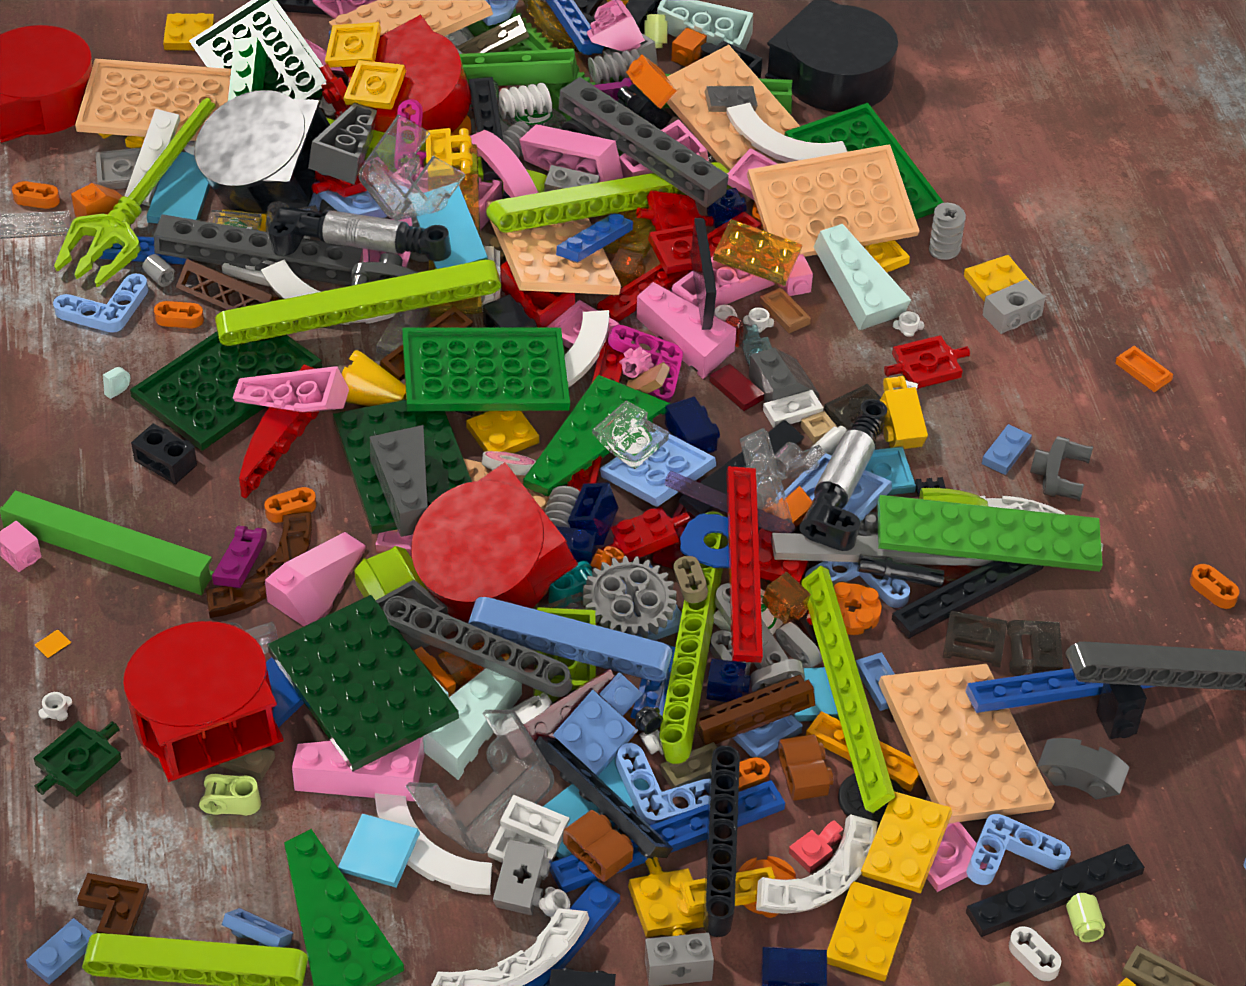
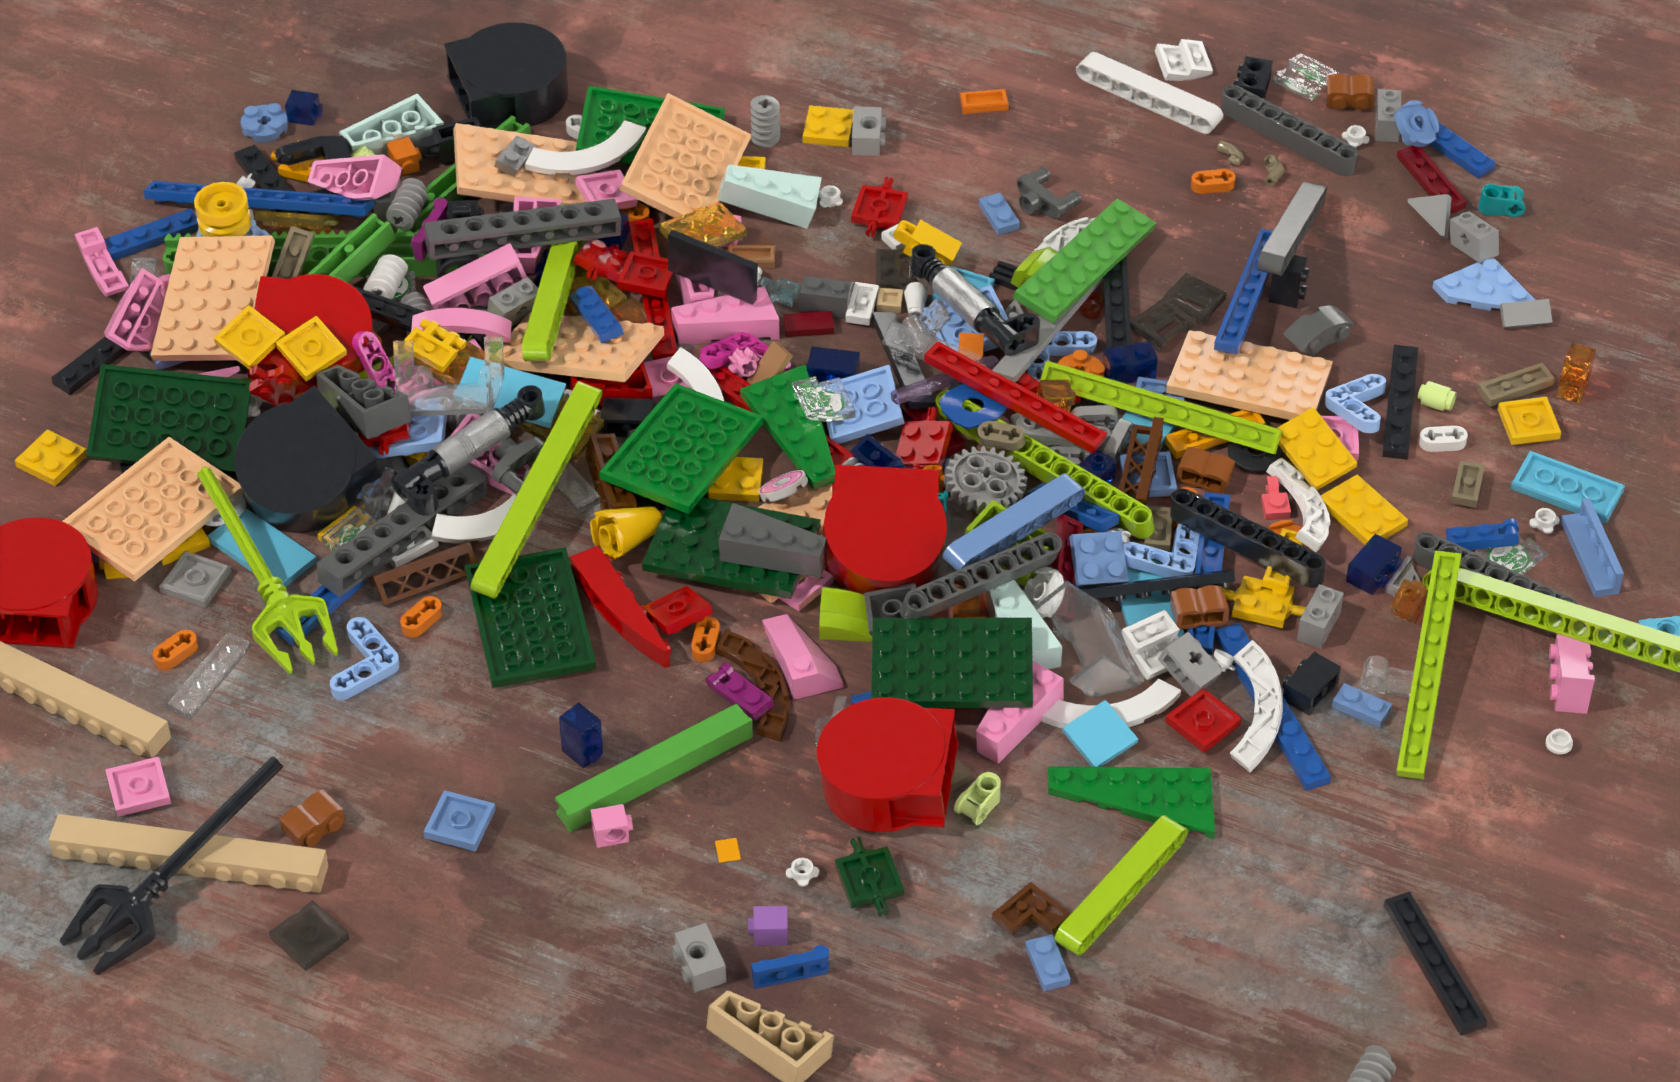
camera: 55 degrees left, 0 degrees up
orange slope [71,183,123,217] -> none
light aqua tile [103,367,131,399] -> none
white plate [125,109,180,206] -> none
black brick [131,423,197,485] -> none
light grey piece [142,254,176,287] -> none
medium blue plate [222,908,294,947] -> none
brick [228,37,267,101] -> none
bright pink wedge [233,366,349,412] -> none
medium blue plate [599,672,643,716] -> none
orange slope [626,54,677,109] -> none
black plate [635,706,663,734] -> none
black pin [857,554,944,588] -> none
none -> clear blue brick [559,702,603,769]
none -> red plate [644,586,713,635]
none -> clear blue brick [1102,341,1158,384]
none -> red plate [1165,688,1242,753]

